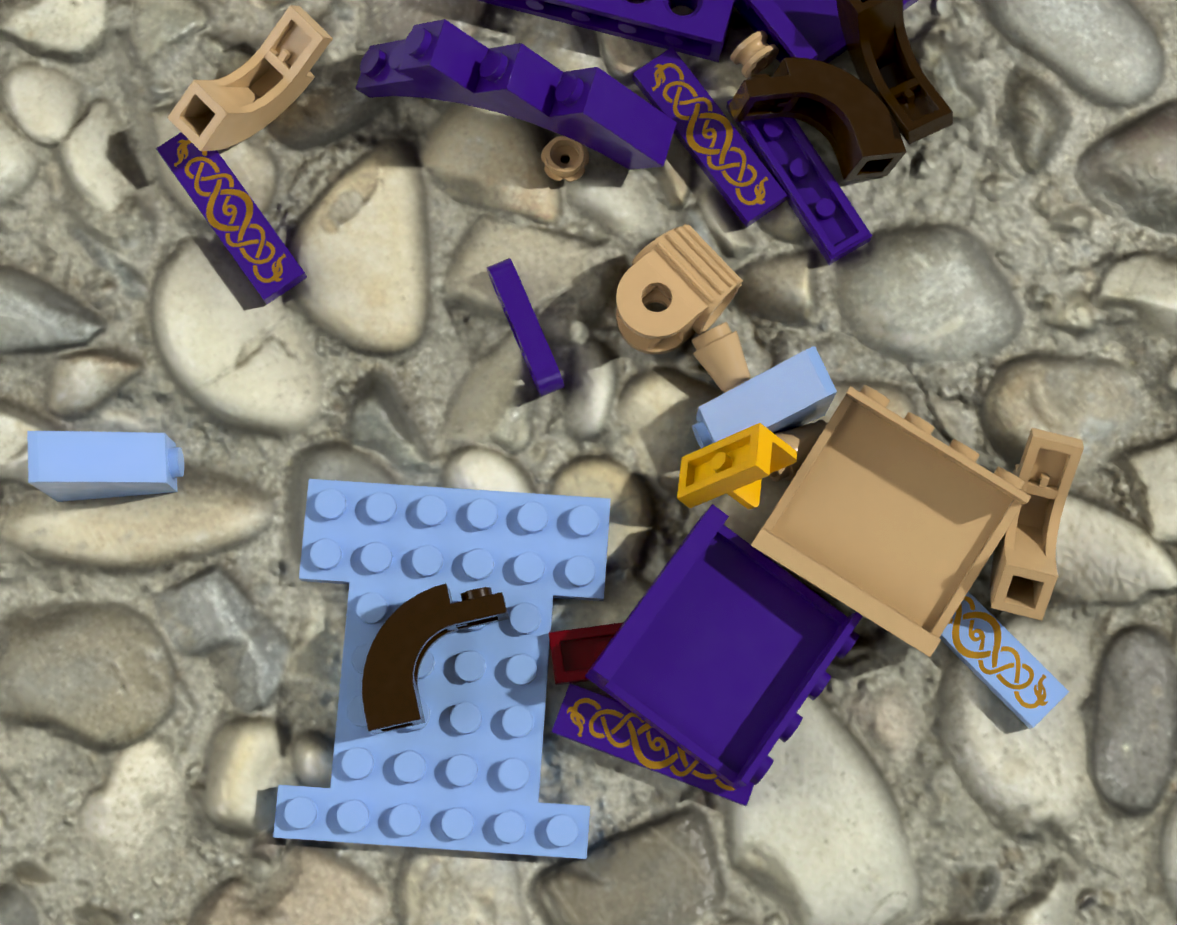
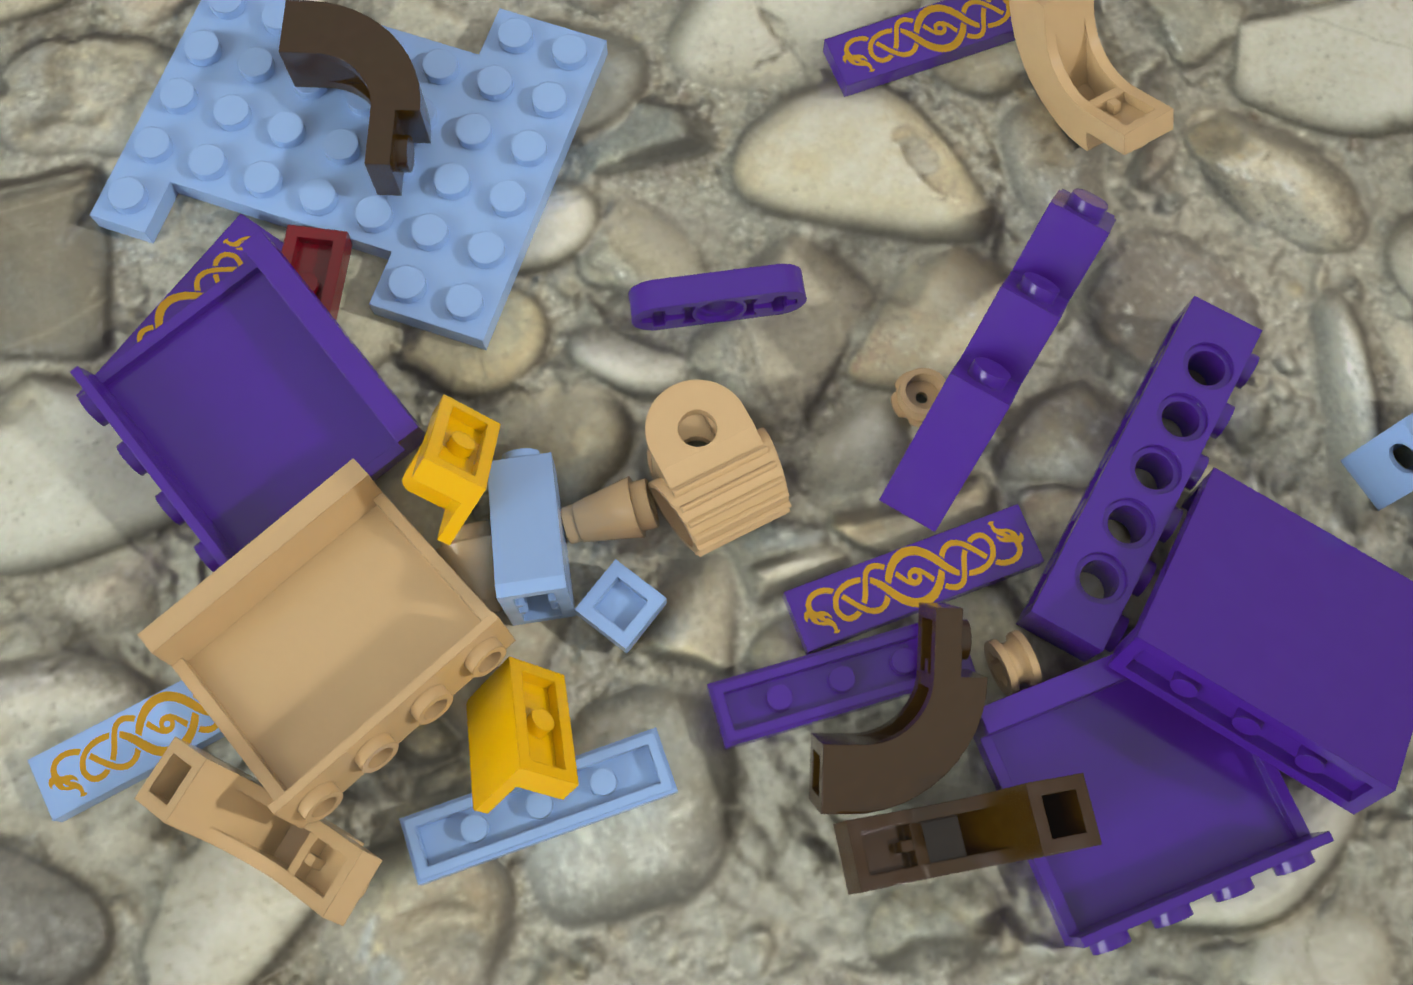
camera: 100 degrees right, 5 degrees down
none -> light blue tile [399,727,678,885]
none -> yellow panel [466,656,579,814]
none -> light blue plate [575,559,667,654]

